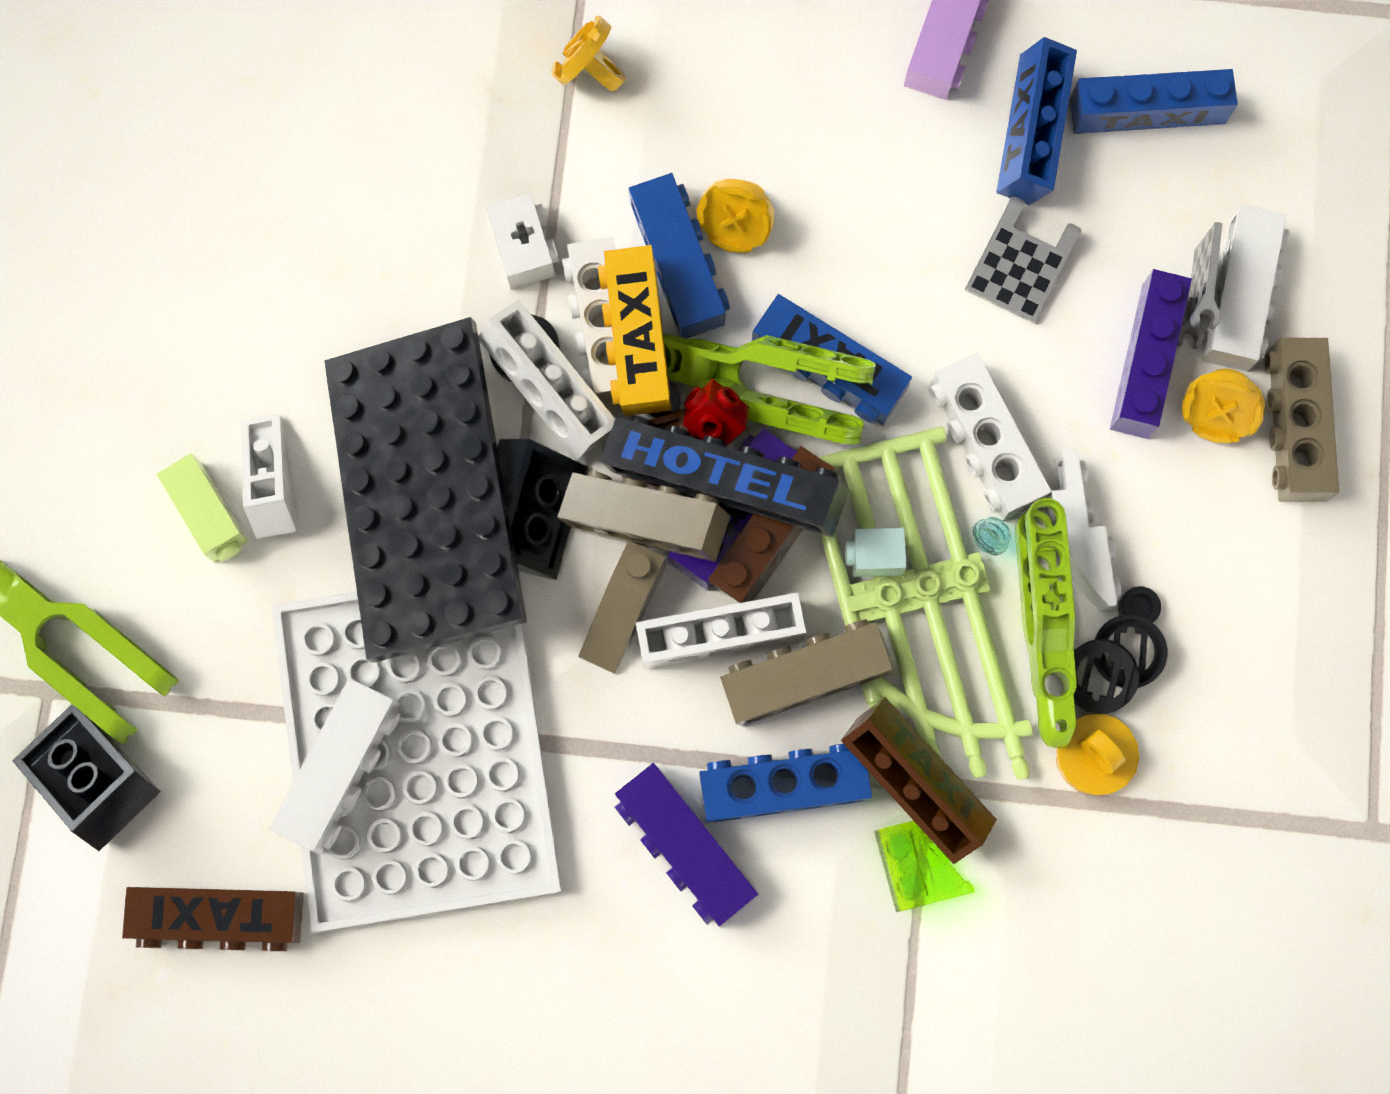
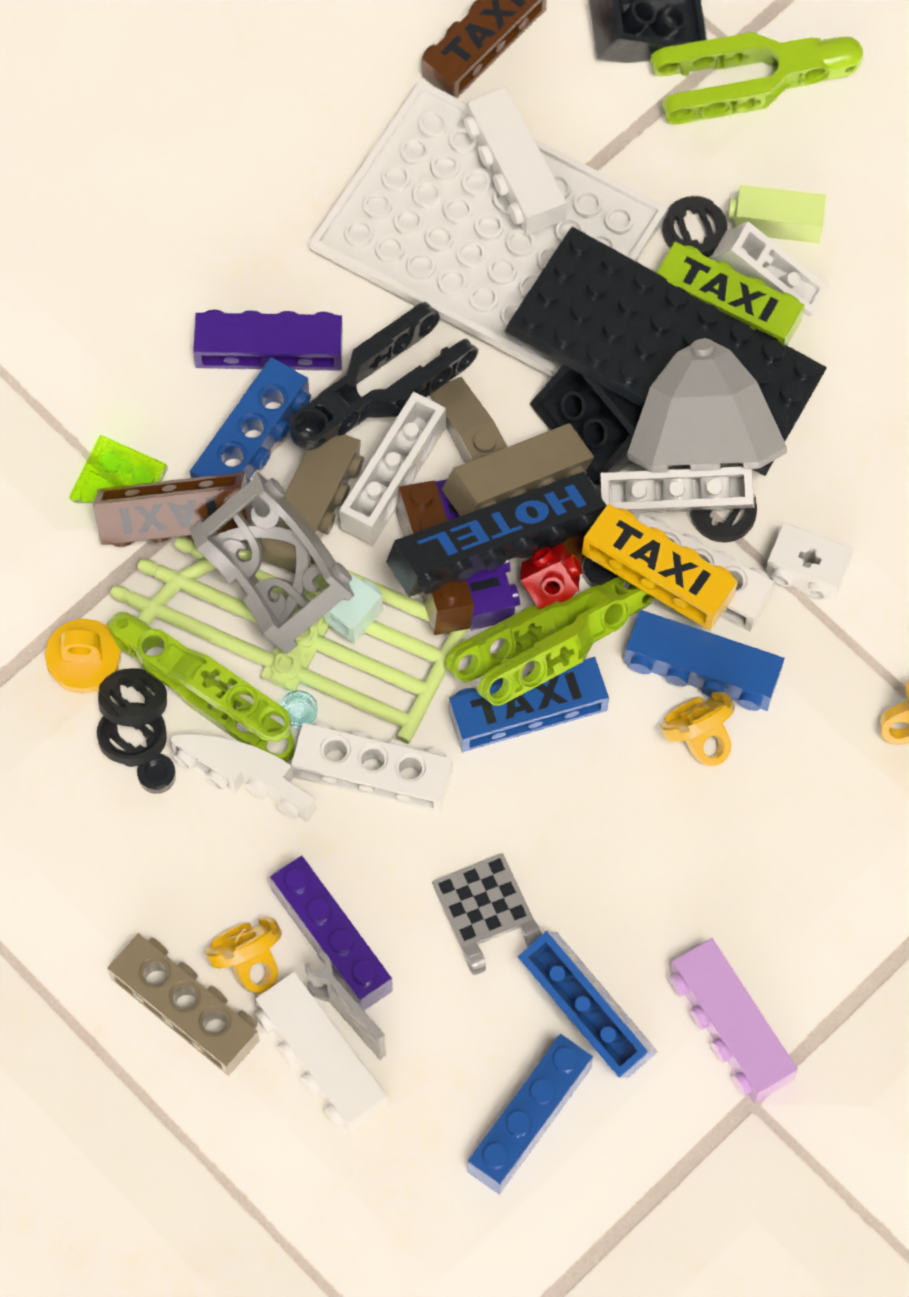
camera: 130 degrees right, 10 degrees down
none -> light grey fence [189,472,355,654]
none -> black piece [290,302,479,450]
none -> light grey brick [627,338,787,473]
none -> lime brick [656,242,805,346]
none -> black piece [662,196,728,257]

